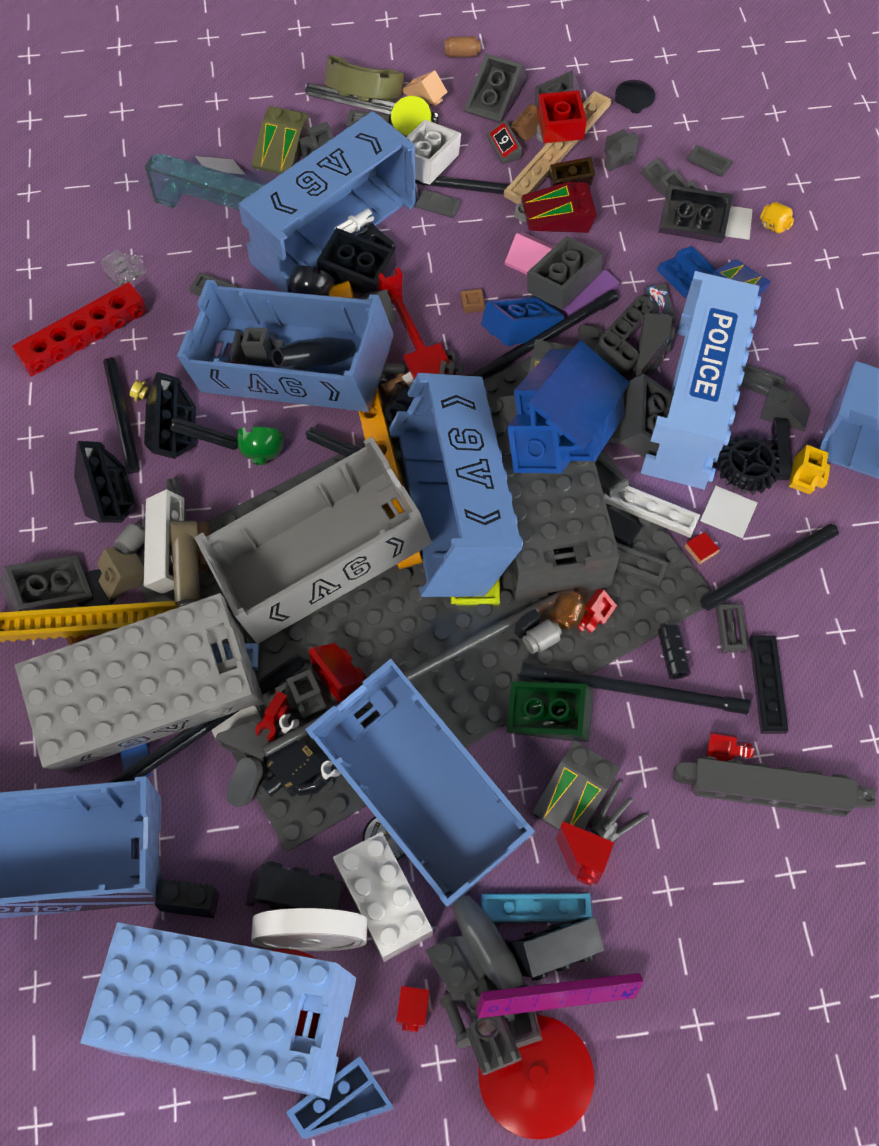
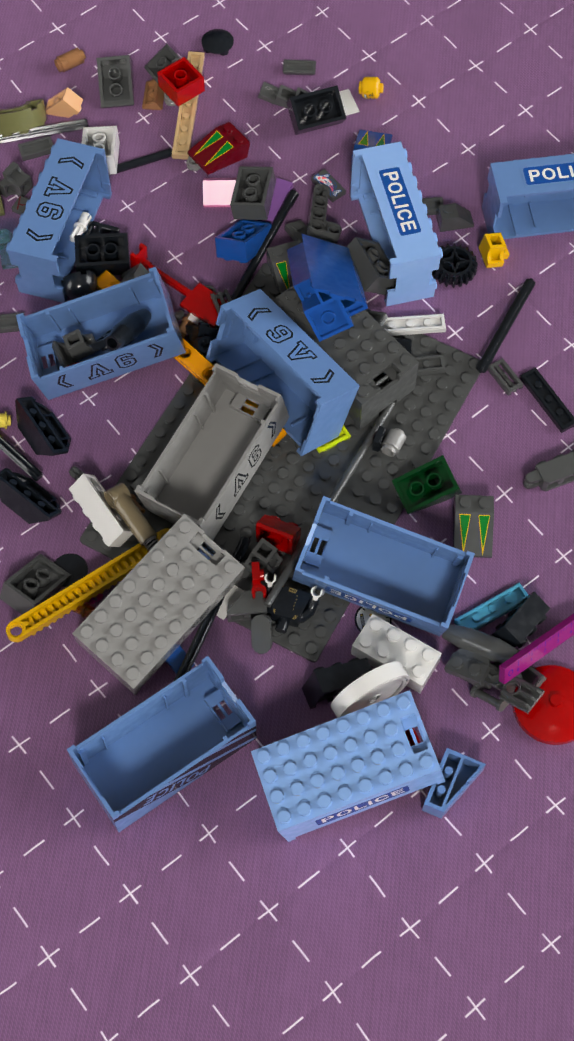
camera: 30 degrees left, 0 degrees up
dark tan brick [97,547,144,600] -> none
light grey brick [113,523,145,555] -> none
black brick [155,878,219,918] -> none
black axle [170,417,238,450] -> none
green cylinder [237,427,284,465] -> none
black axle [305,427,362,457] -> none
neon yellow tile [391,96,432,136] -> none
red brick [396,986,430,1033] -> none
dark grey tile [415,189,461,218] -> none
medium nougat tile [460,289,485,313] -> none
slope [486,120,522,164] -> none
black piece [520,662,750,715] -> none
dark brown brick [548,157,595,187] -> none
clear orange head [550,591,587,630] -> none
red slope [556,821,615,885] -> none
red plate [575,589,617,633] -> none
dark grey plant [590,781,649,842] -> none
dark grey brick [604,129,639,172] -> none
dark grey slope [634,312,676,378] -> none
blue slope [657,246,716,298] -> none
black axle [658,625,691,680] -> none
red tile [684,532,720,565] -> none
white sticker [700,486,758,538] -> none
red plate [706,731,754,762] -> none
black beam [771,419,791,481] -> none

